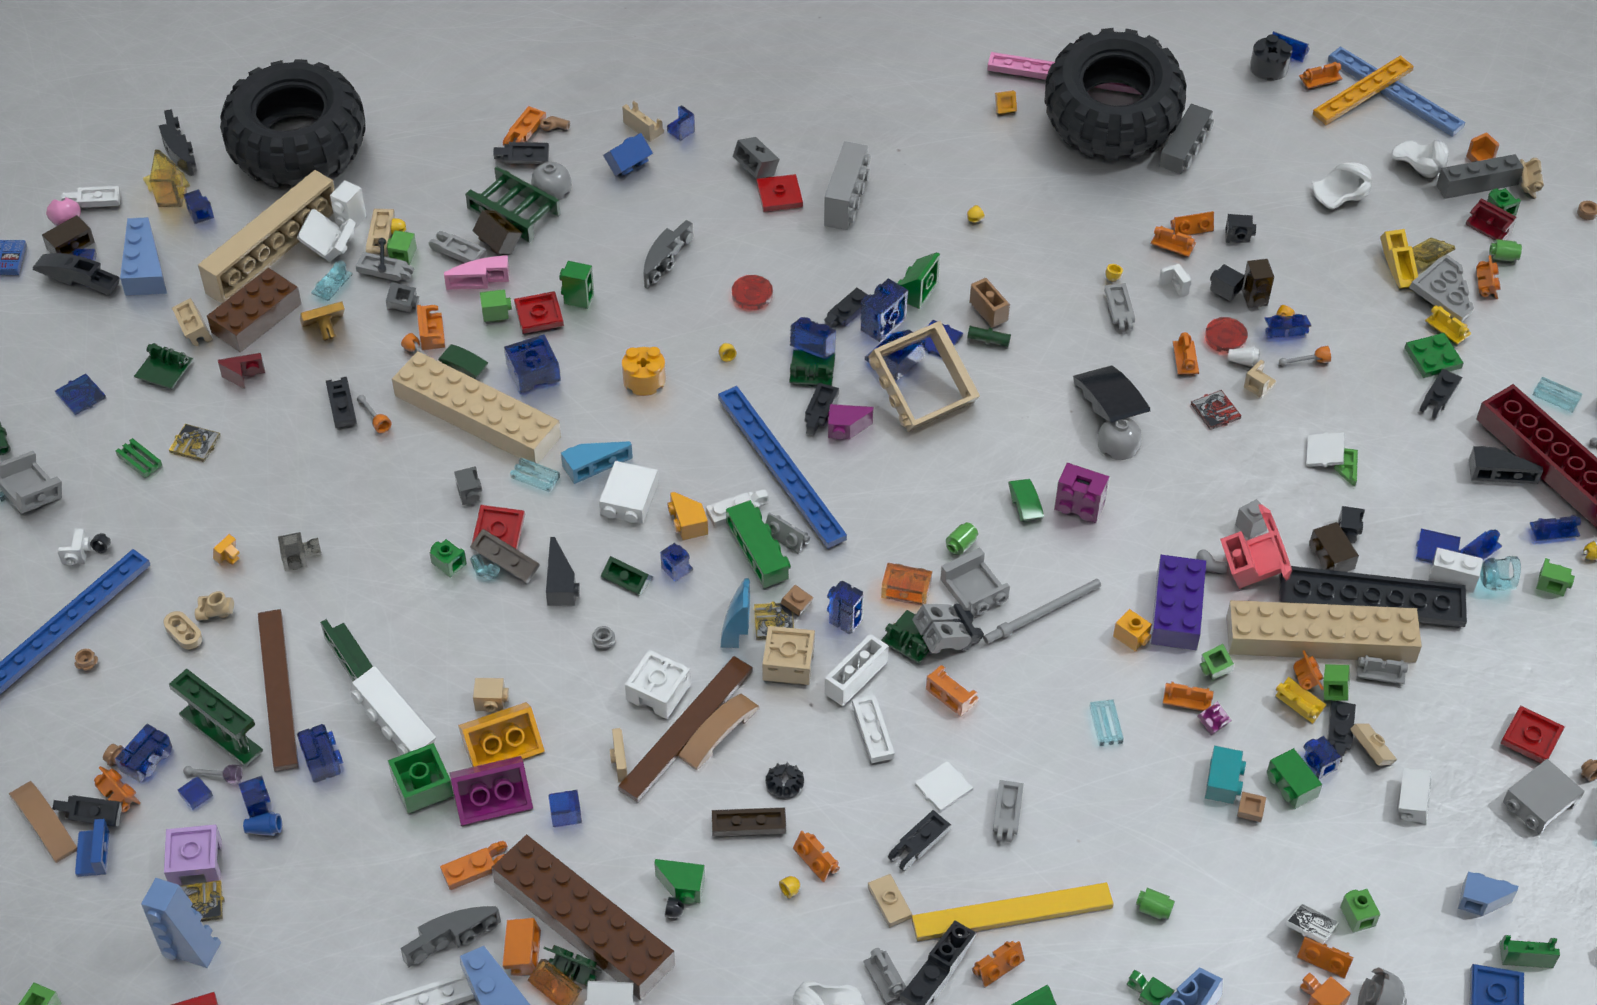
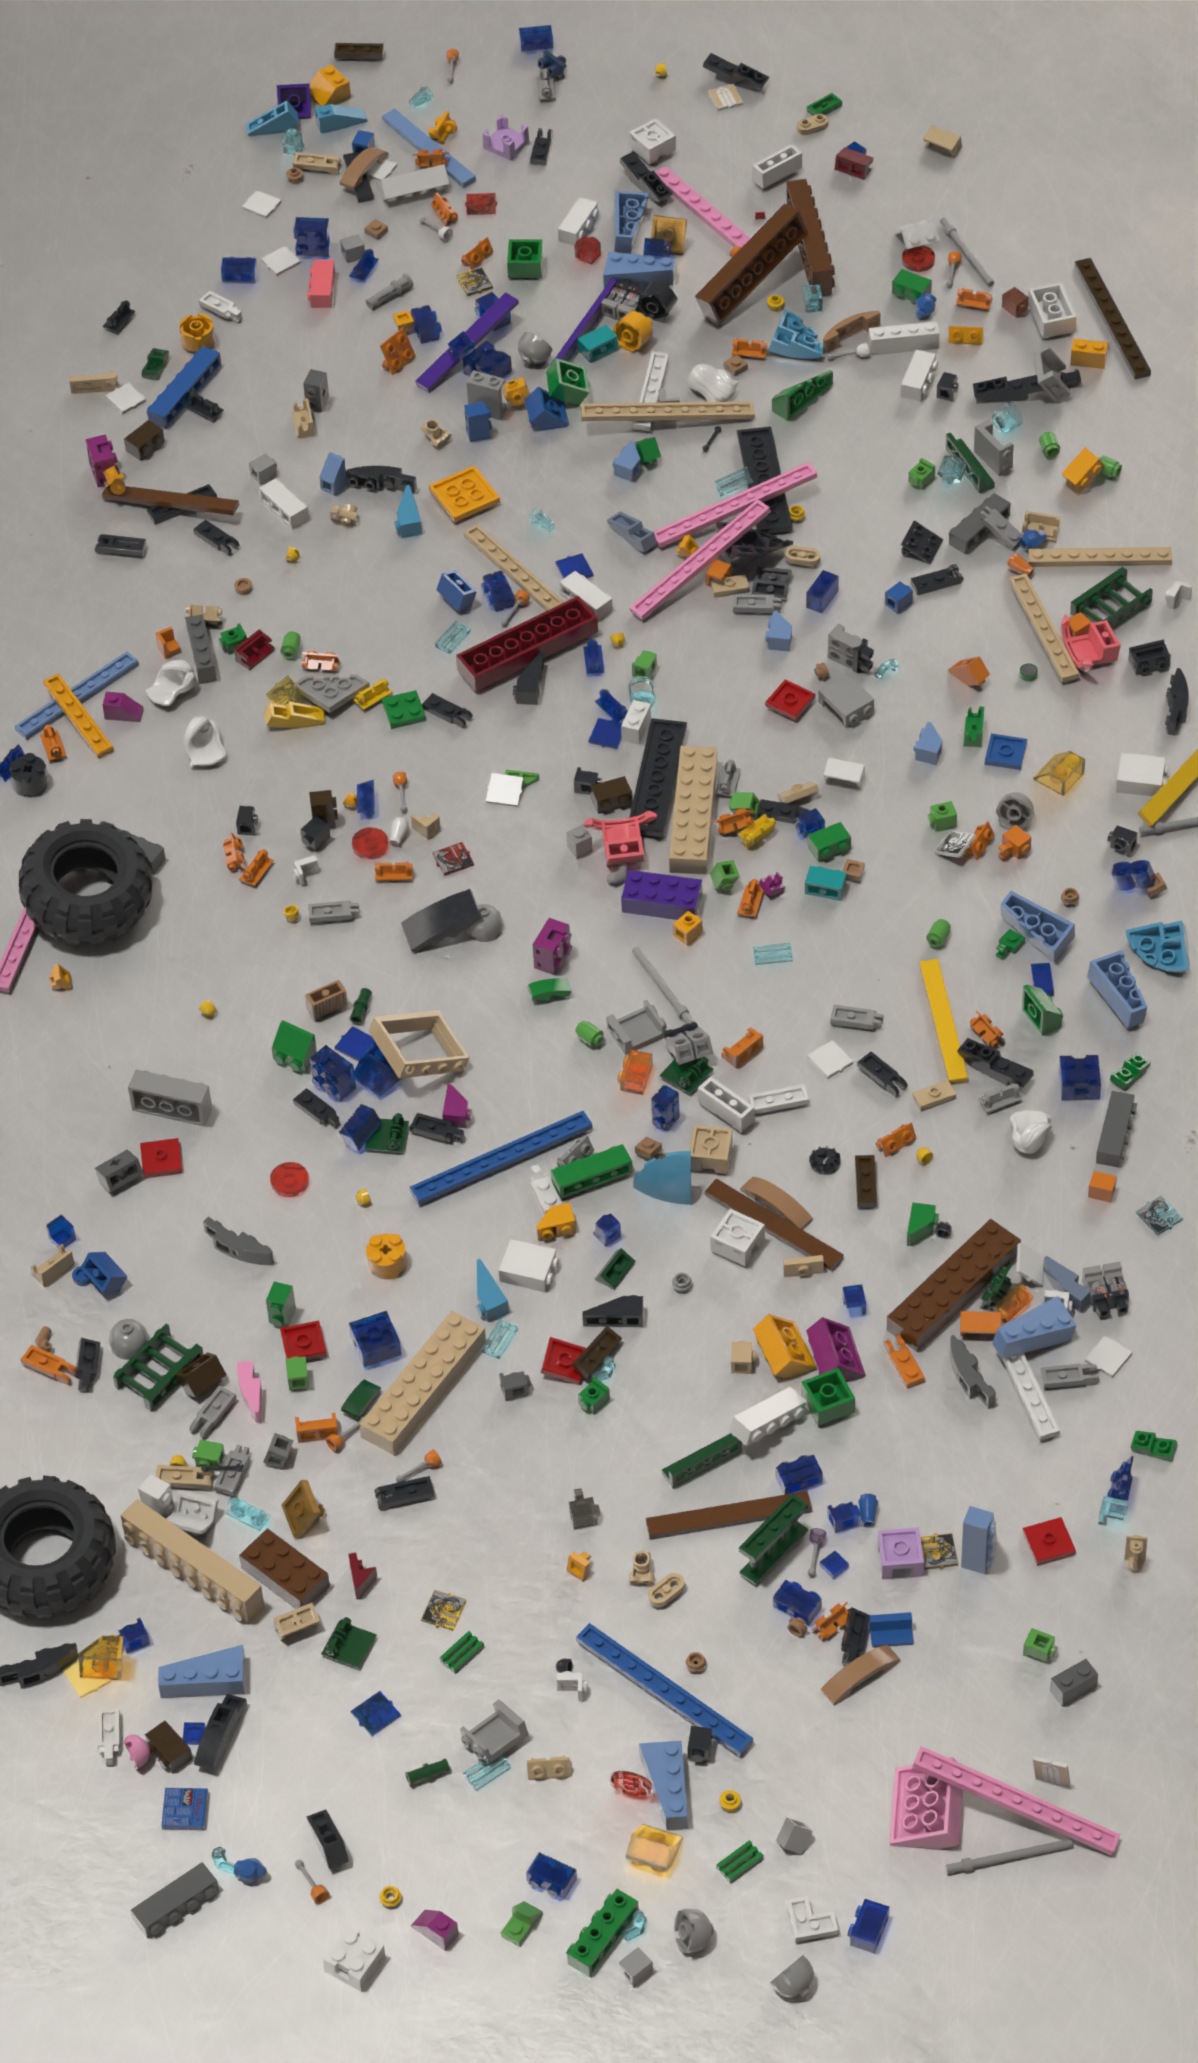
camera: 85 degrees left, 0 degrees up
none -> magenta slope [102,692,144,722]

